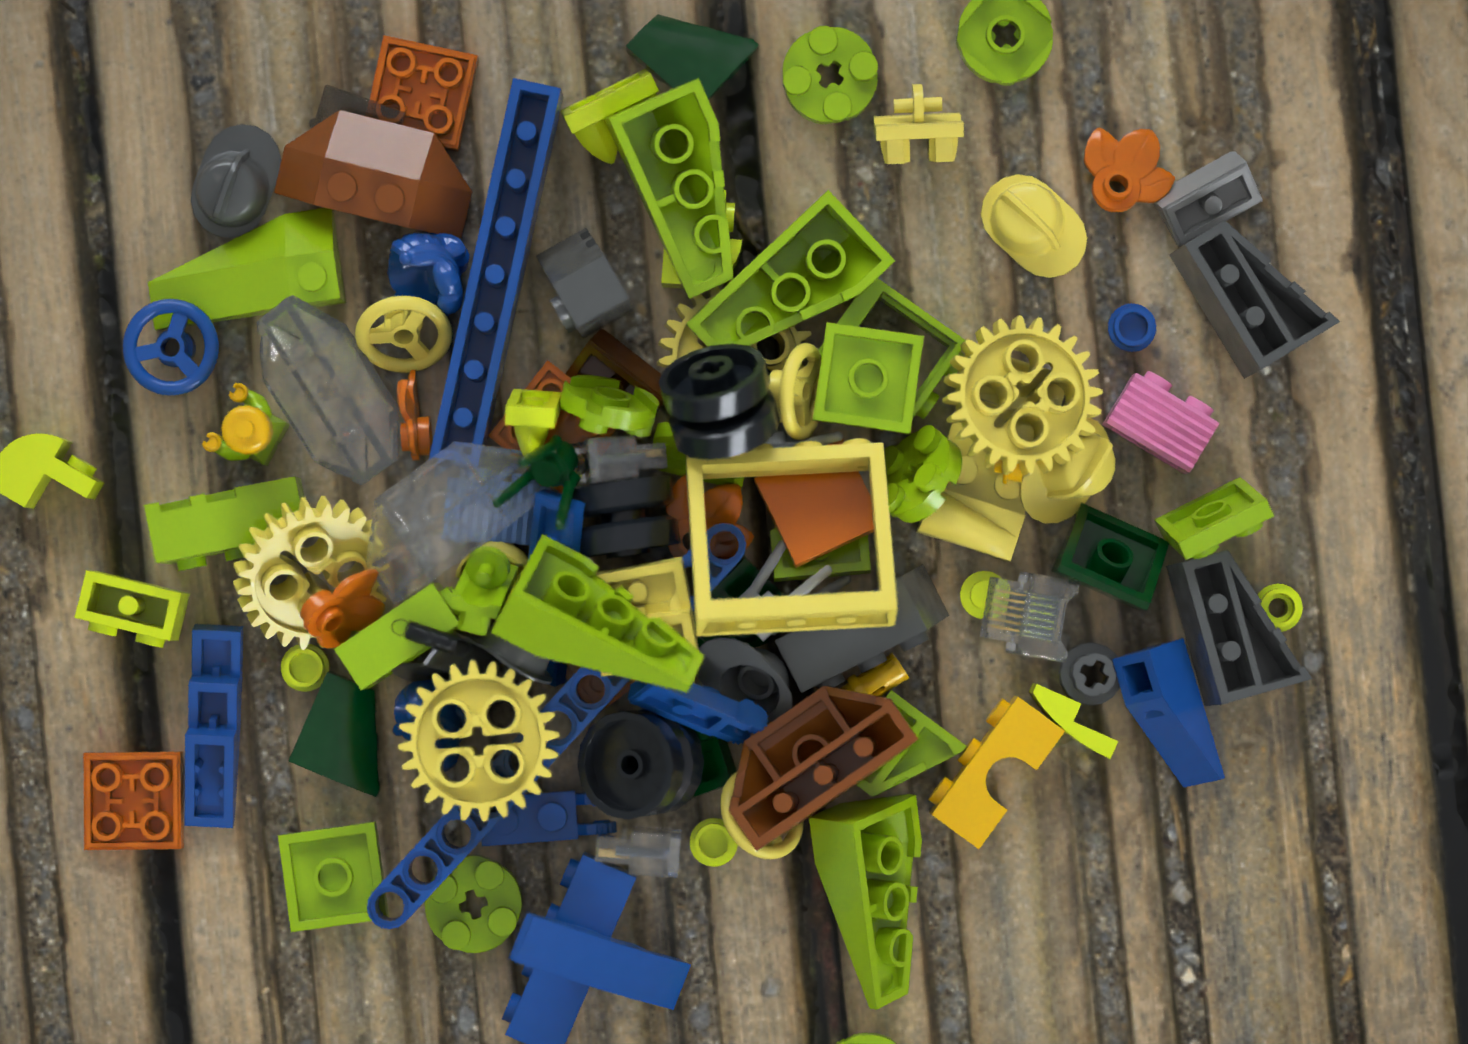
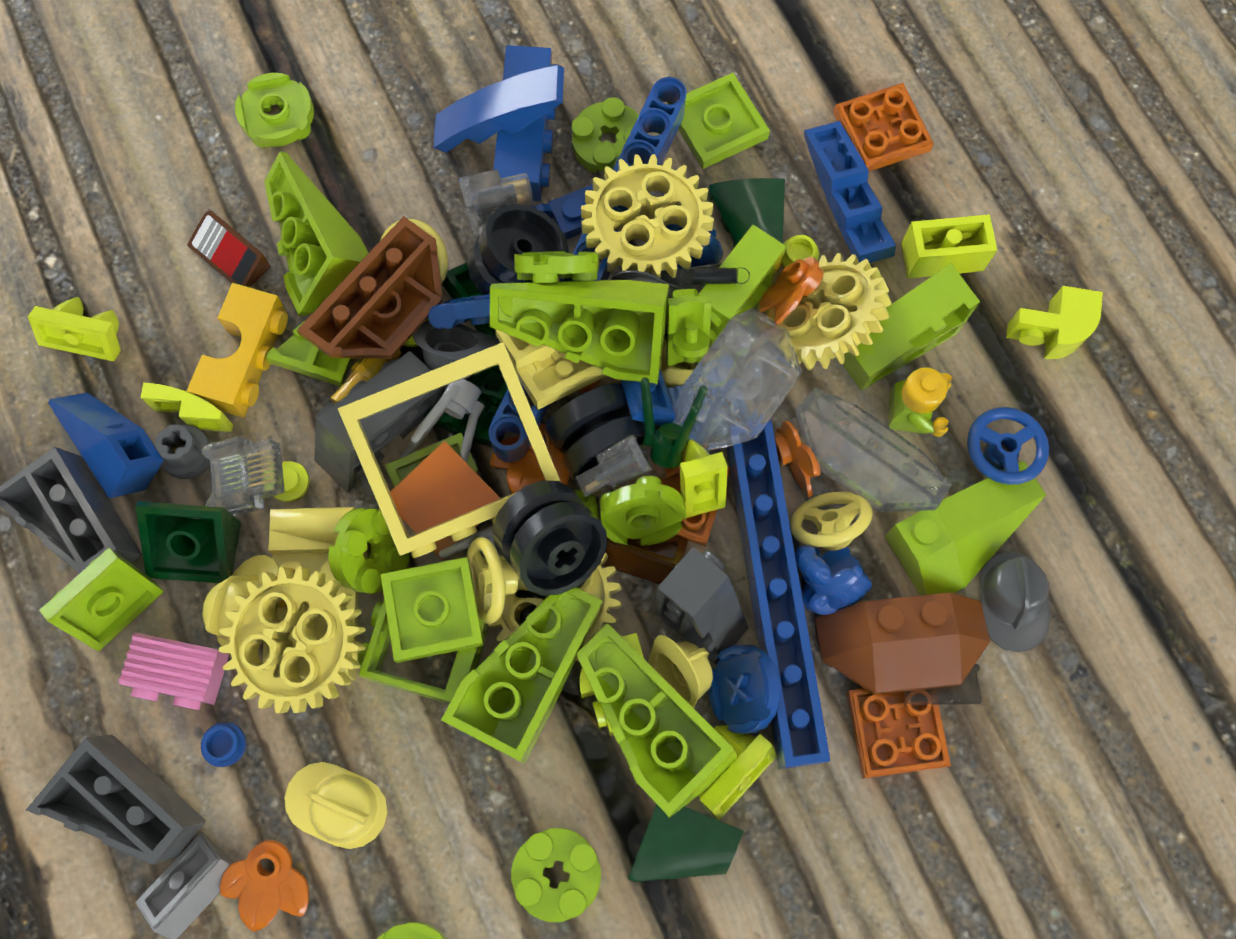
camera: 160 degrees right, 15 degrees down
neon yellow plate [690,818,738,867] -> none
light yellow hips [873,84,964,164] -> none
neon yellow plate [1257,584,1303,632] -> none
none -> neon yellow tile [28,297,121,362]
none -> slope [187,209,271,288]
none -> lime plate [514,251,599,283]
none -> light yellow piece [648,635,713,708]
none -> blue tile [708,645,780,734]

